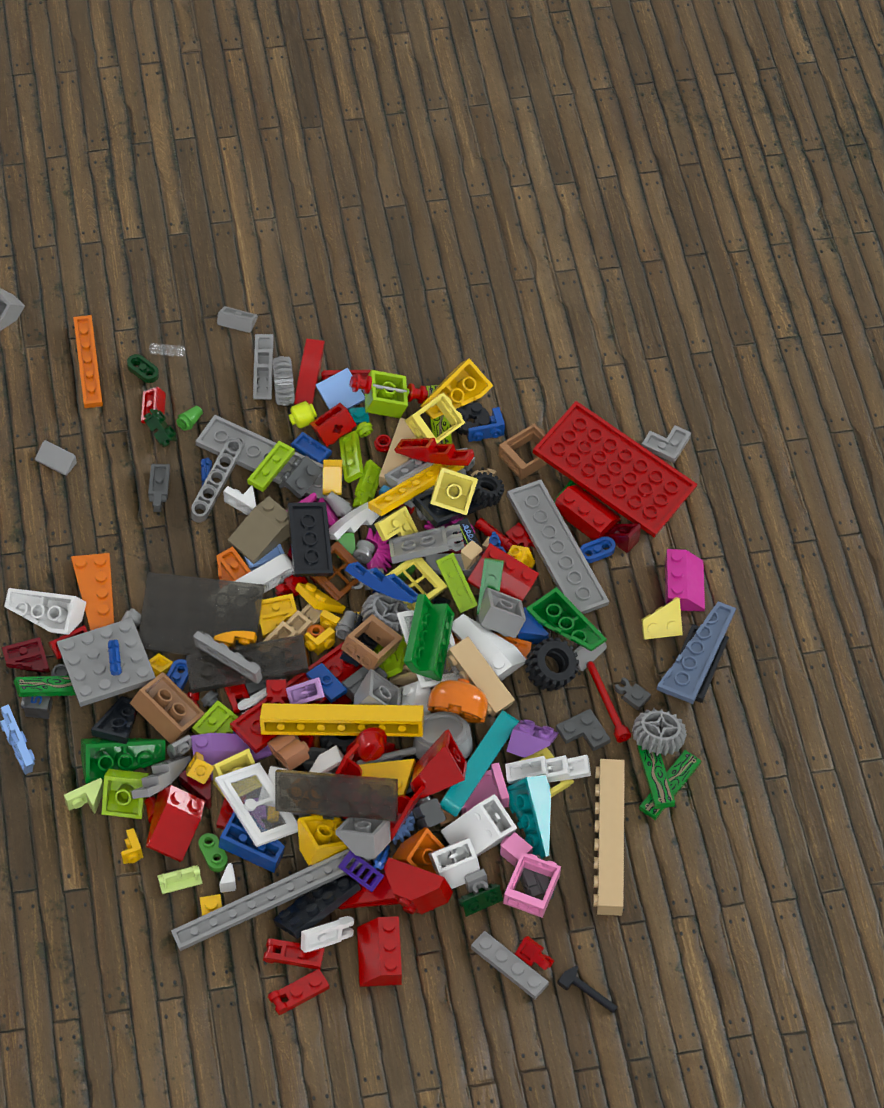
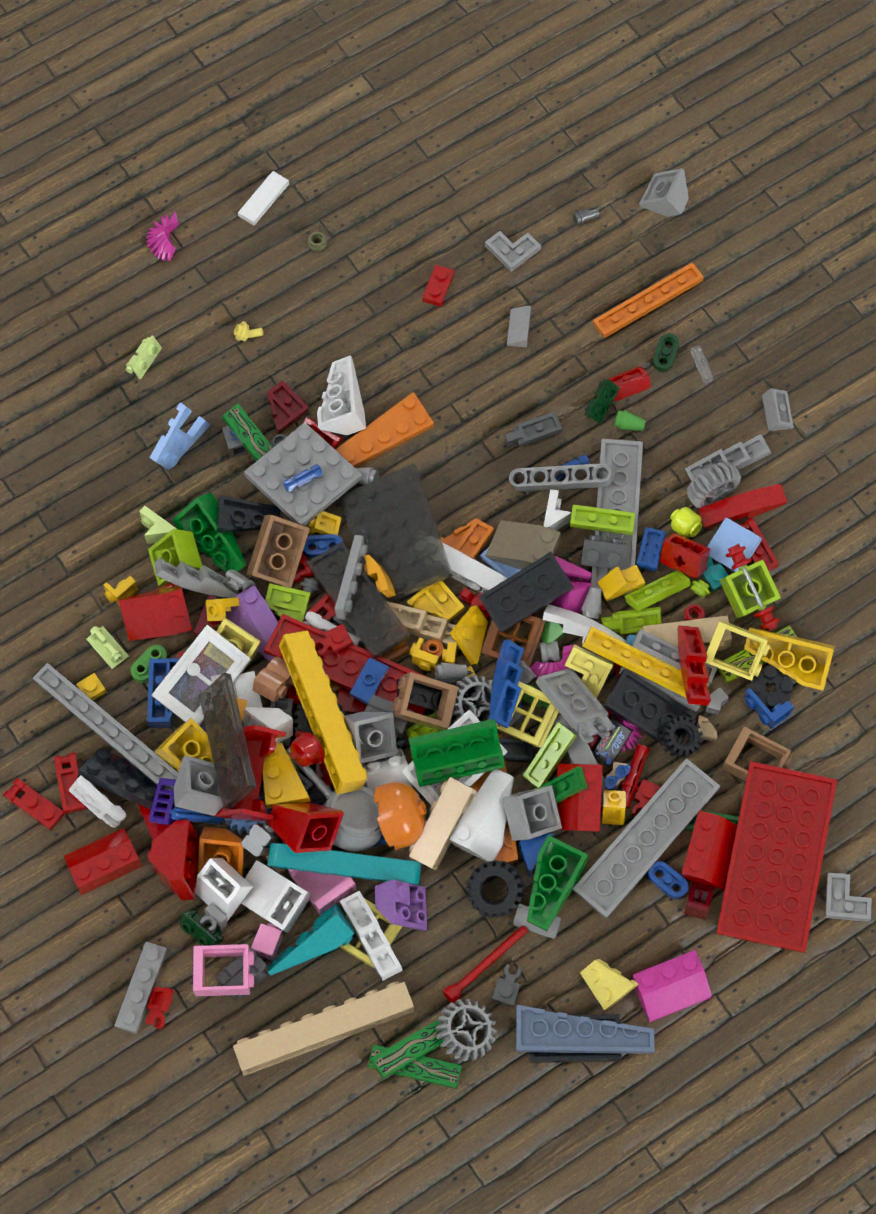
camera: 70 degrees right, 10 degrees up
white slope [219,863,236,893] -> none
lavender slope [286,677,325,704] -> none
light yellow slope [430,467,478,515] -> none
tan slope [461,541,483,570] -> none
dark grey plate [556,709,611,751] -> none
black piece [557,966,618,1013] -> none

